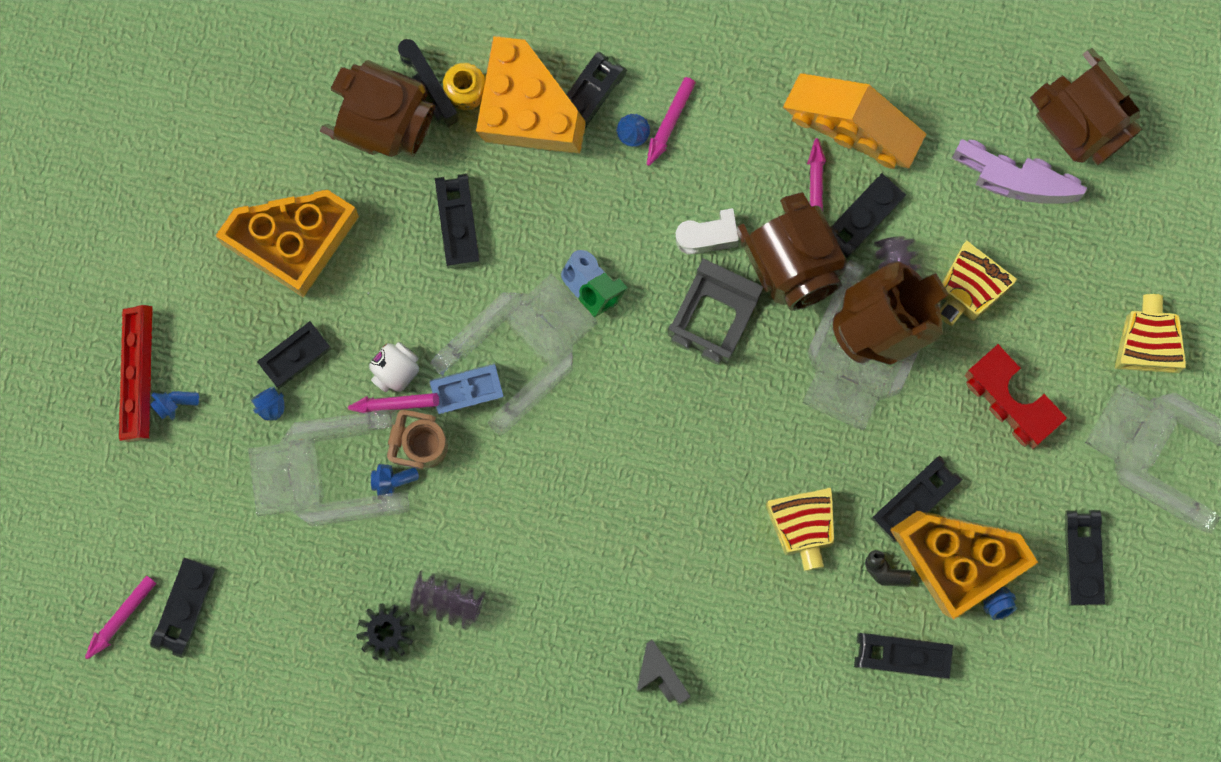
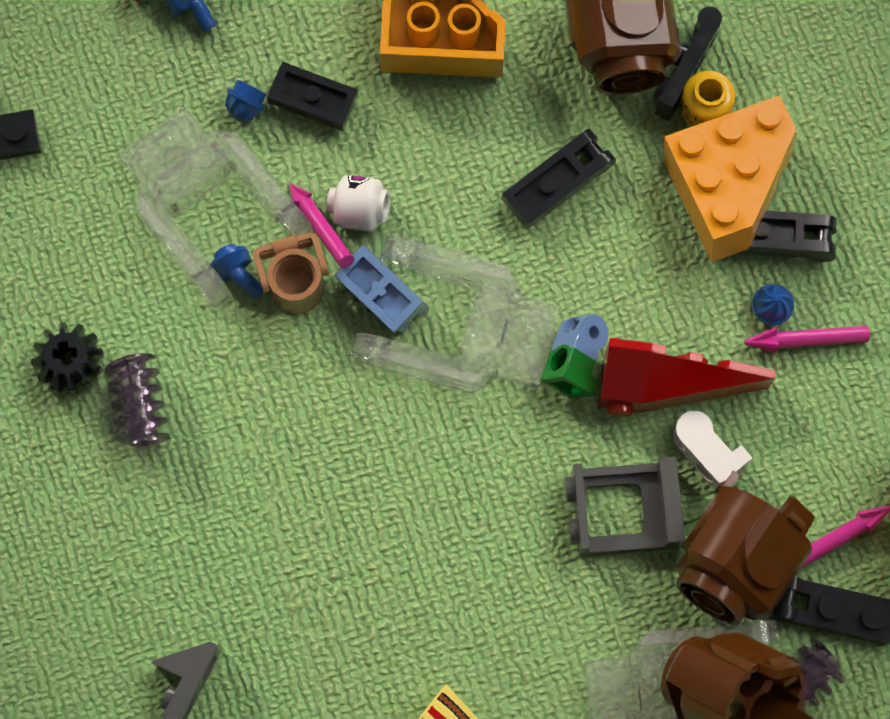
camera: 55 degrees right, 5 degrees down
none -> red wedge [598,338,776,417]

